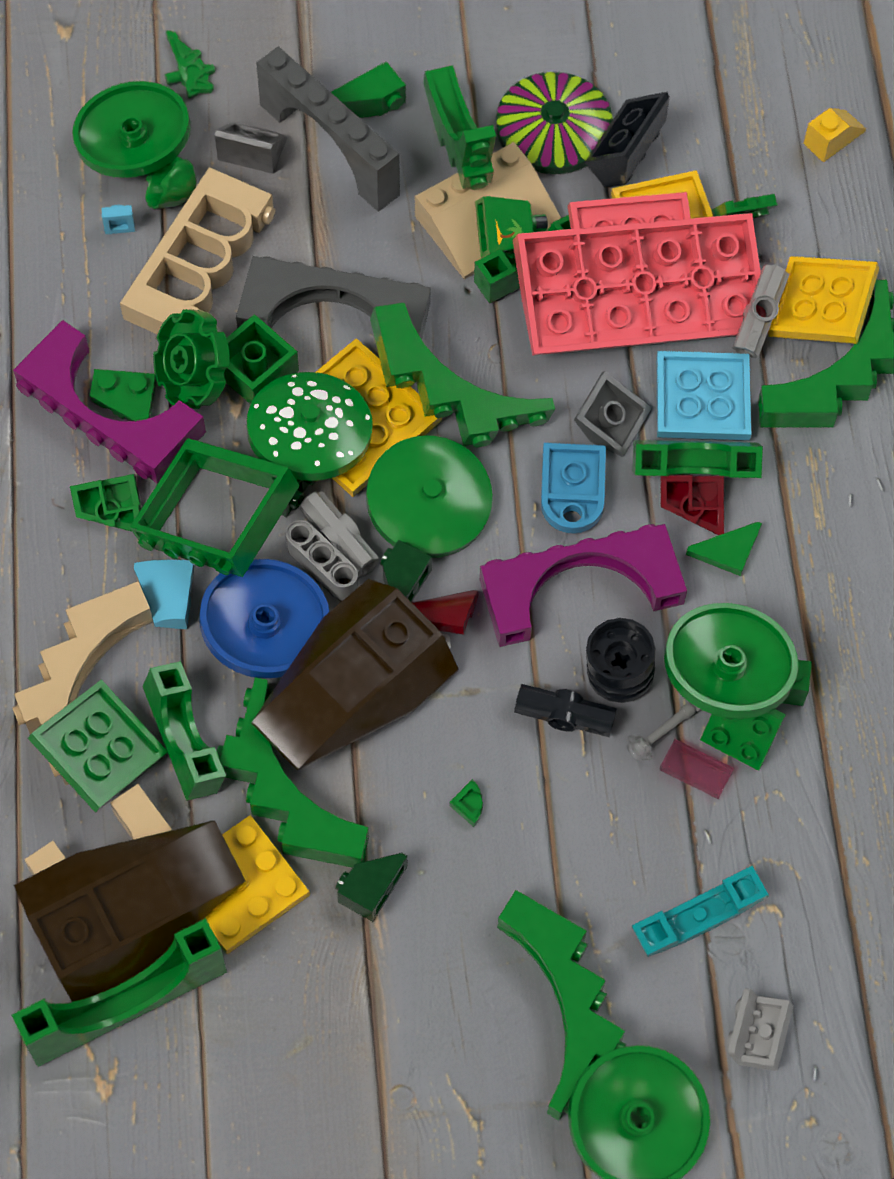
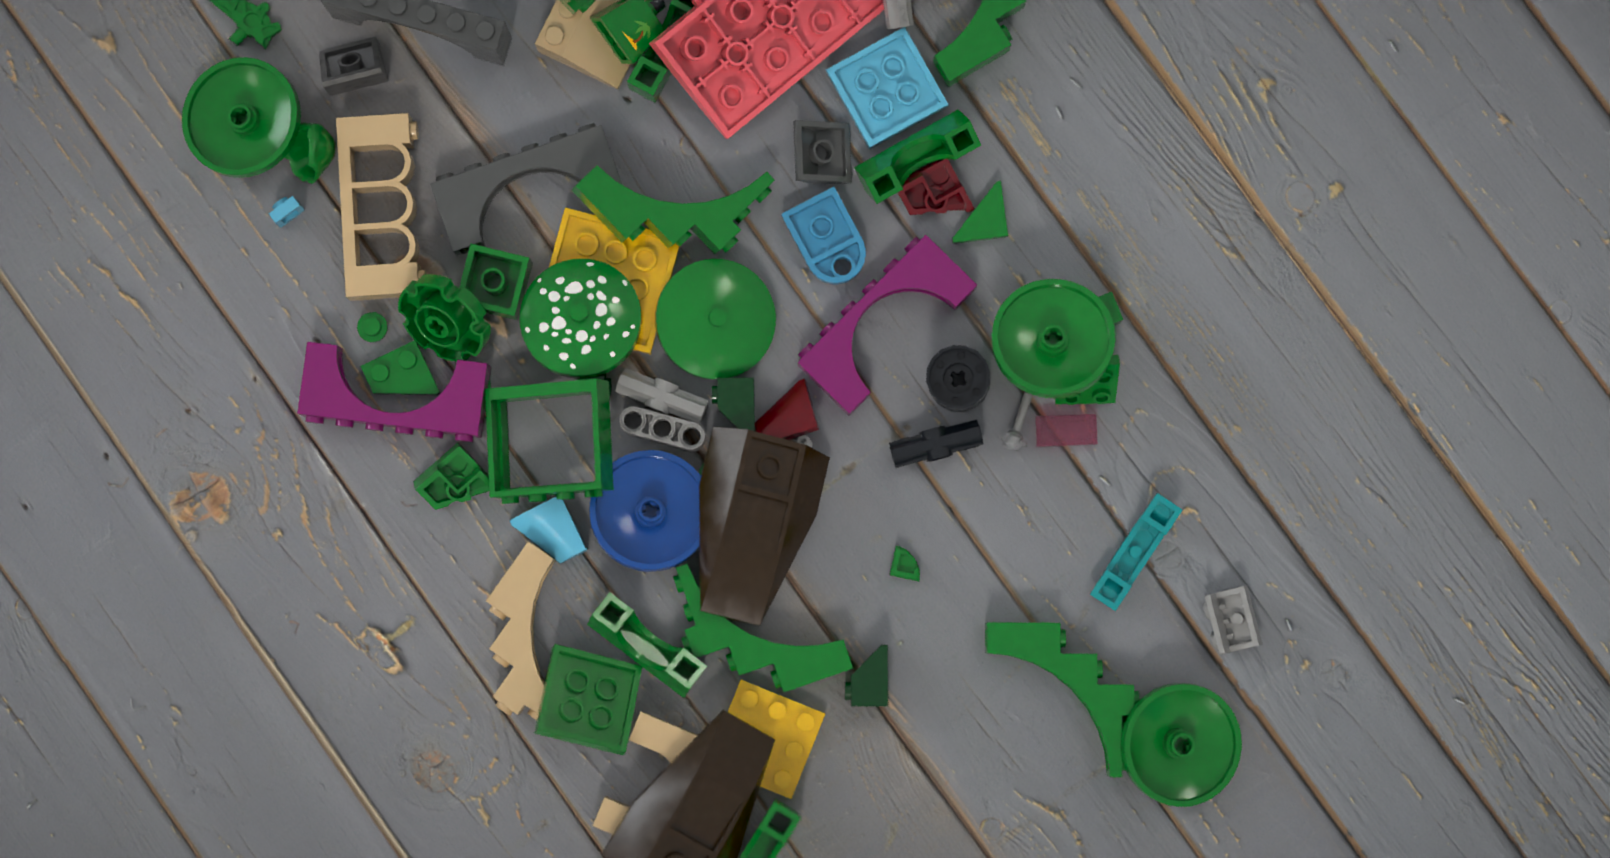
camera: 30 degrees left, 20 degrees up
none -> green plate [357,312,388,343]

